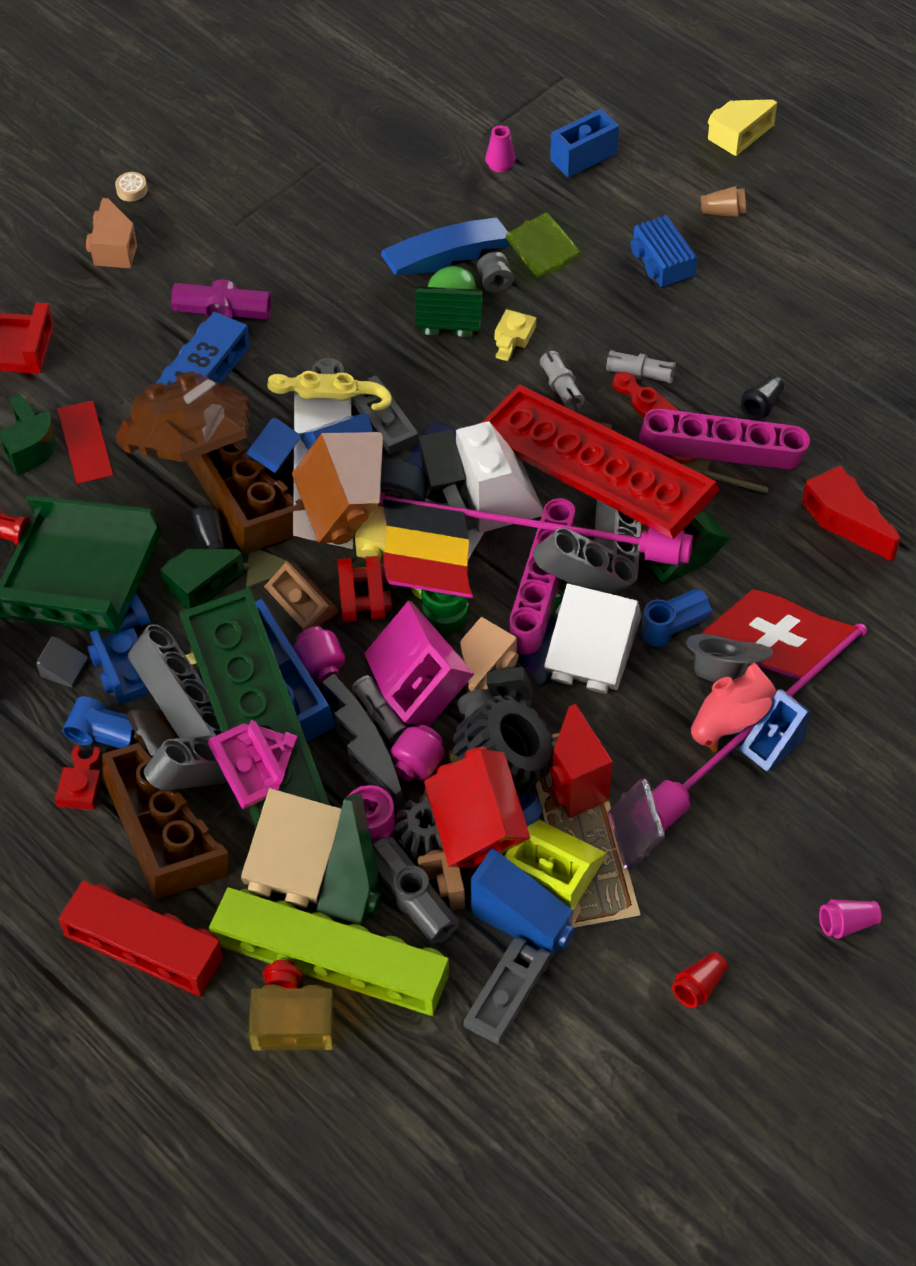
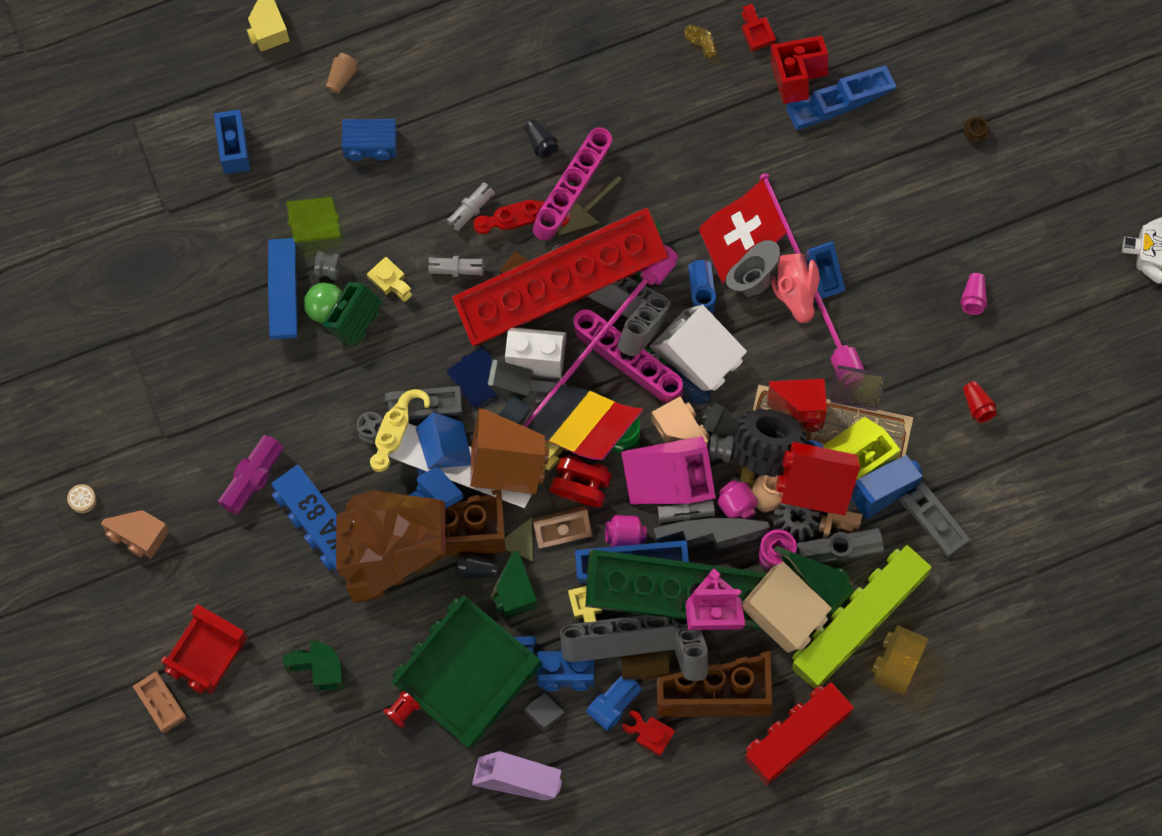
camera: 65 degrees left, 15 degrees up
red sticker [57,401,113,484] -> none
red plate [263,960,303,994] -> none
dark pink cone [485,125,516,172] -> none
red slope [802,465,900,561] -> none

